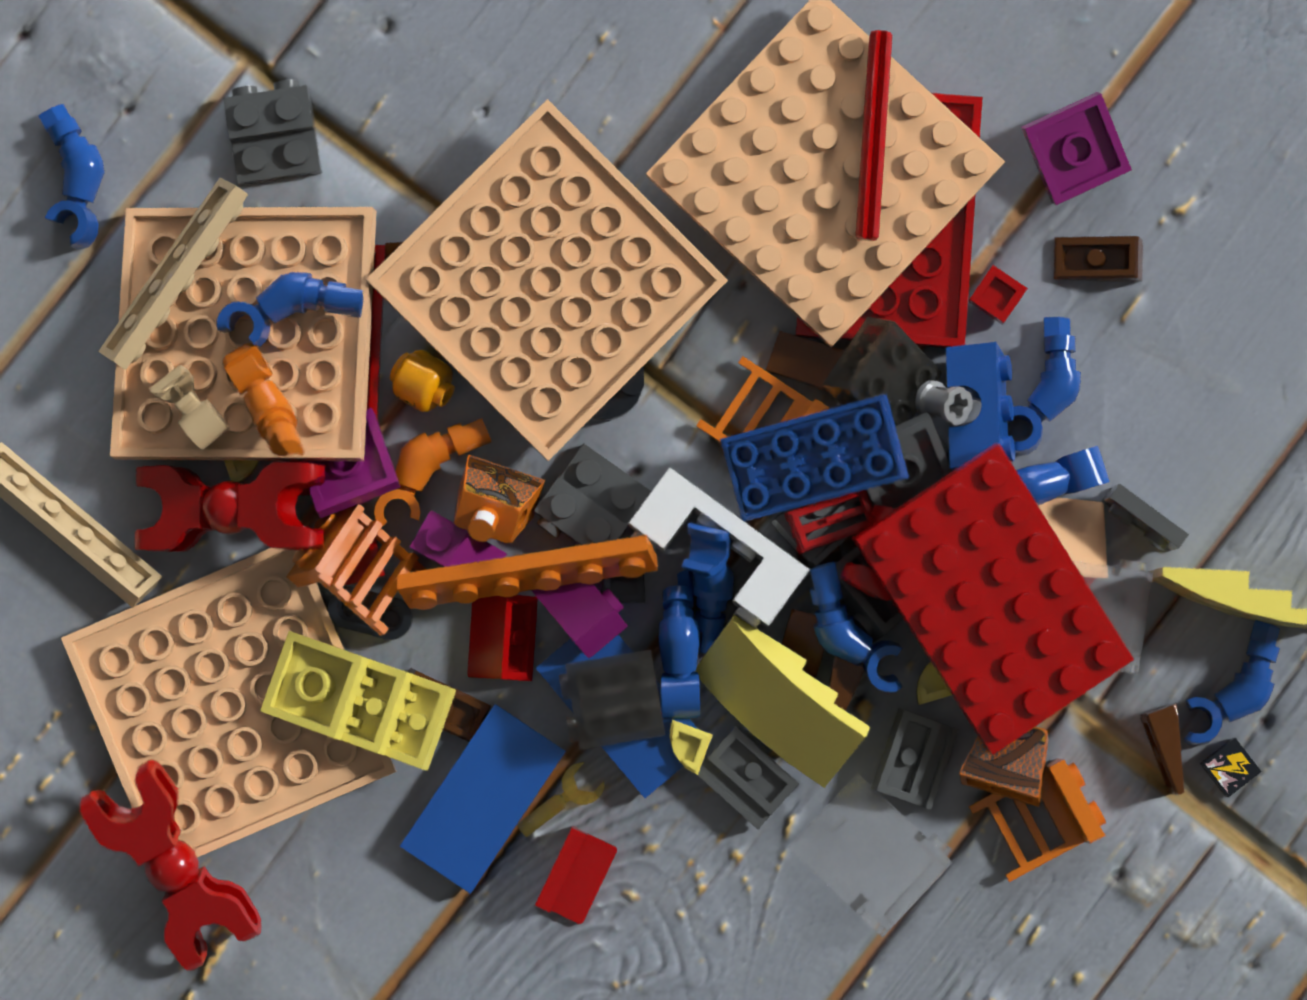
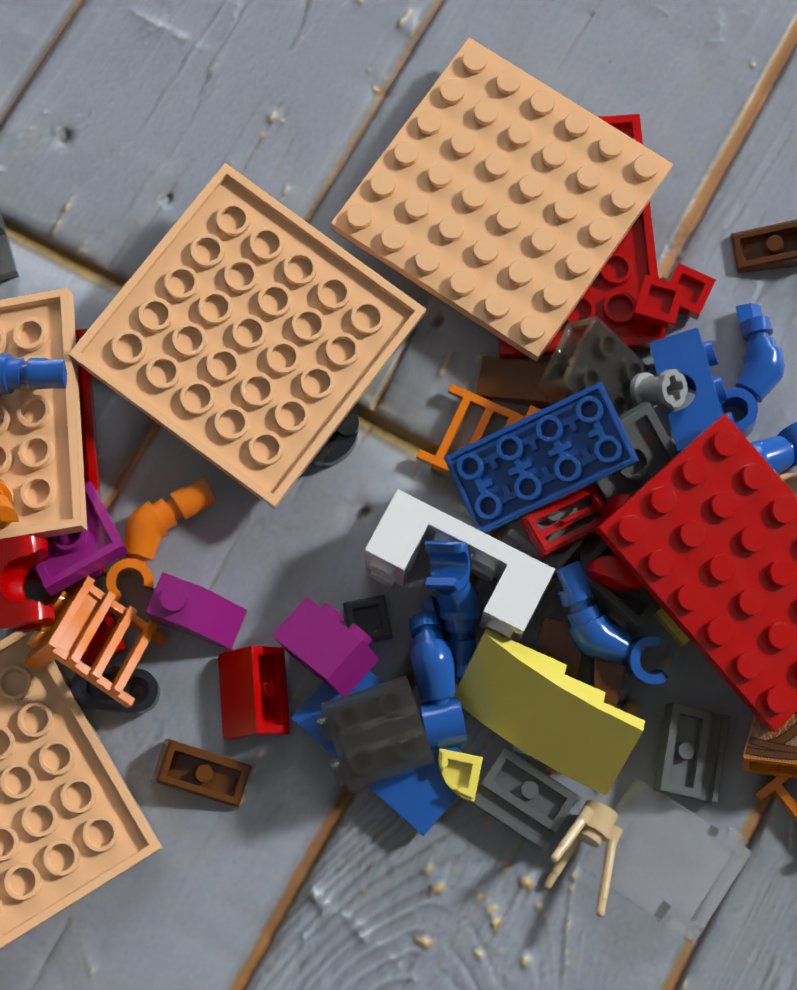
camera: 10 degrees left, 10 degrees down
light yellow slope [260,631,456,771] -> none
light orange head [390,350,455,412] -> none
orange plate [397,535,658,610] -> none
blue tile [400,704,566,894] -> none
orange torso [453,455,545,543] -> none
clear yellow piece [517,762,605,838] -> none
dark grey plate [534,443,652,547] -> none
red panel [535,826,617,924] -> none
red axle [856,30,893,241] -> none
light yellow tile [916,661,952,705] -> none
magenta hinge [1021,92,1132,205] -> none
none -> tan plant [543,800,623,917]
none -> red plate [632,274,686,329]

